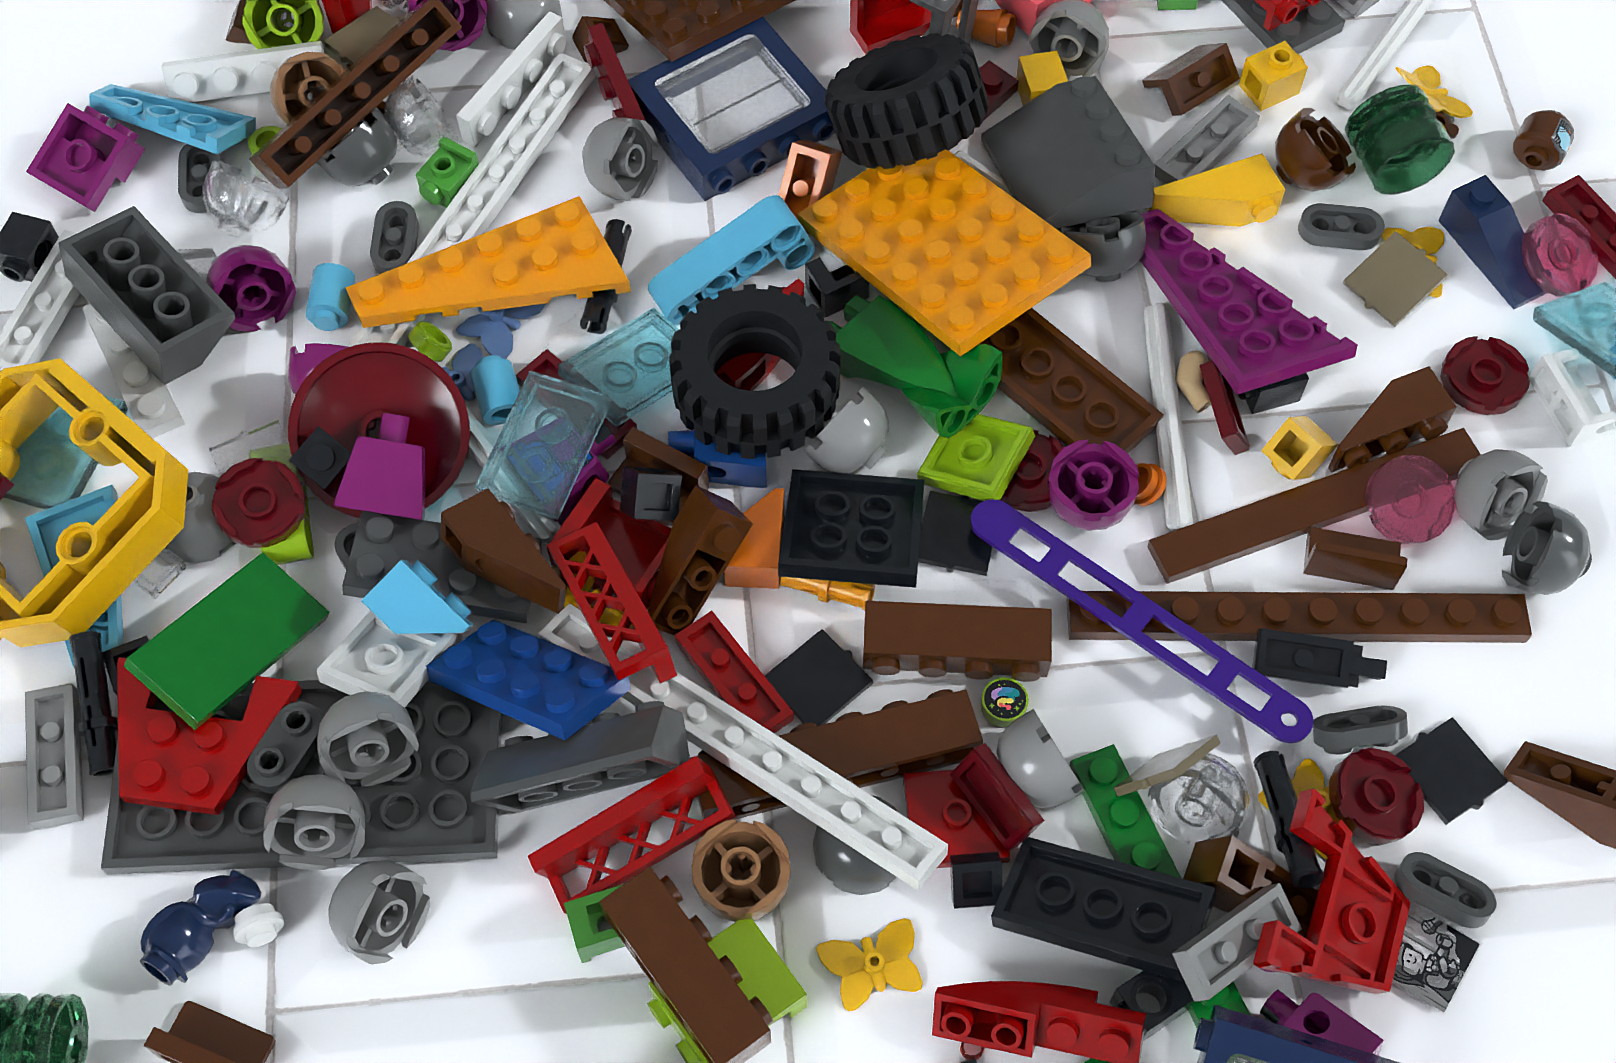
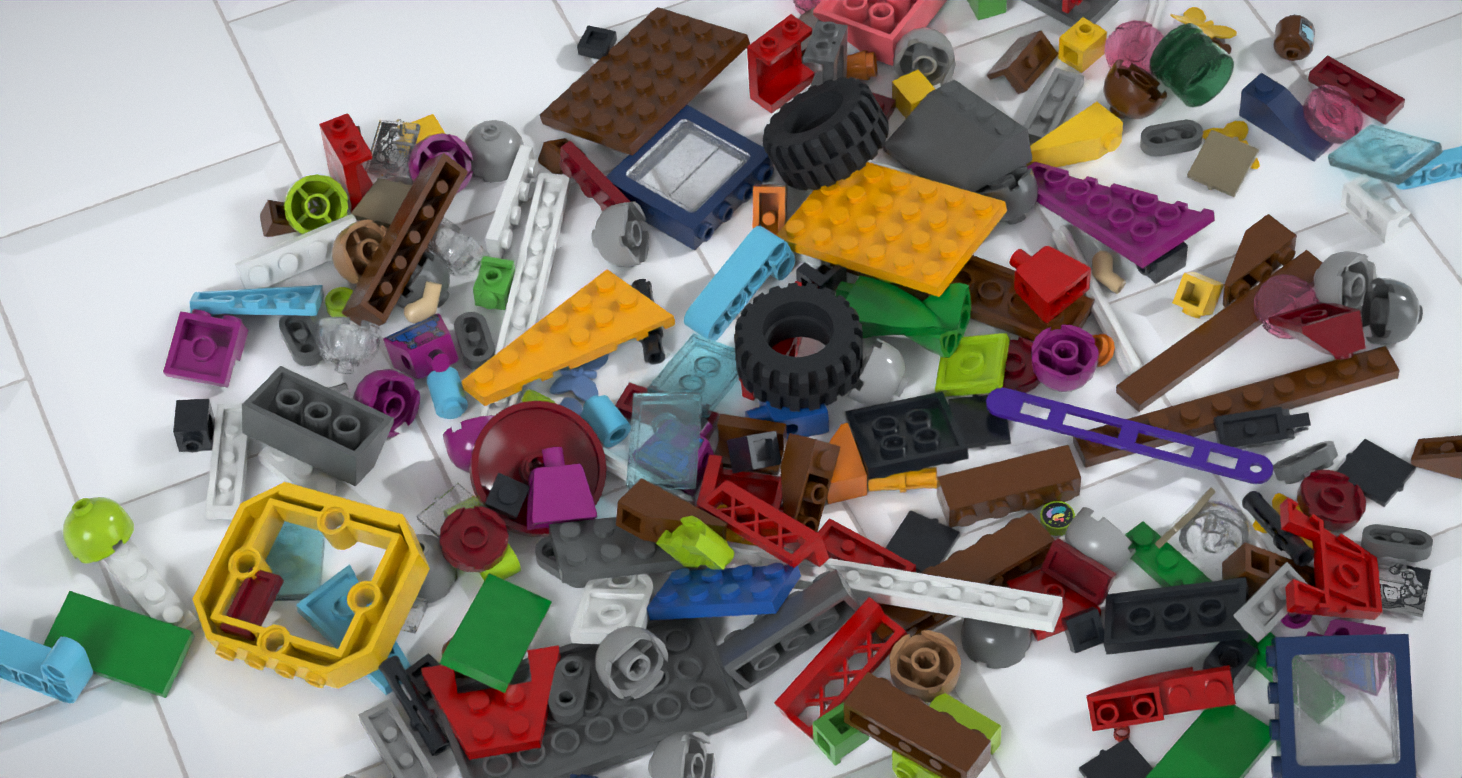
camera: 15 degrees left, 10 degrees down
light grey cylinder [263,775,365,870] -> none
medium azure slope [361,560,474,634] -> none
yellow piece [816,918,923,1012] -> none
dark red tile [1199,360,1250,455] -> none
reddish brown panel [1303,527,1408,590] -> none
dark red tile [1440,336,1530,415] -> none
none -> magenta torso [383,313,459,379]
none -> tan arm [404,281,442,323]
none -> lime cylinder [656,516,735,570]
none -> red torso [1009,246,1091,324]
none -> clear pink tile [1104,20,1167,76]
none -> dark red slope [1268,302,1366,360]

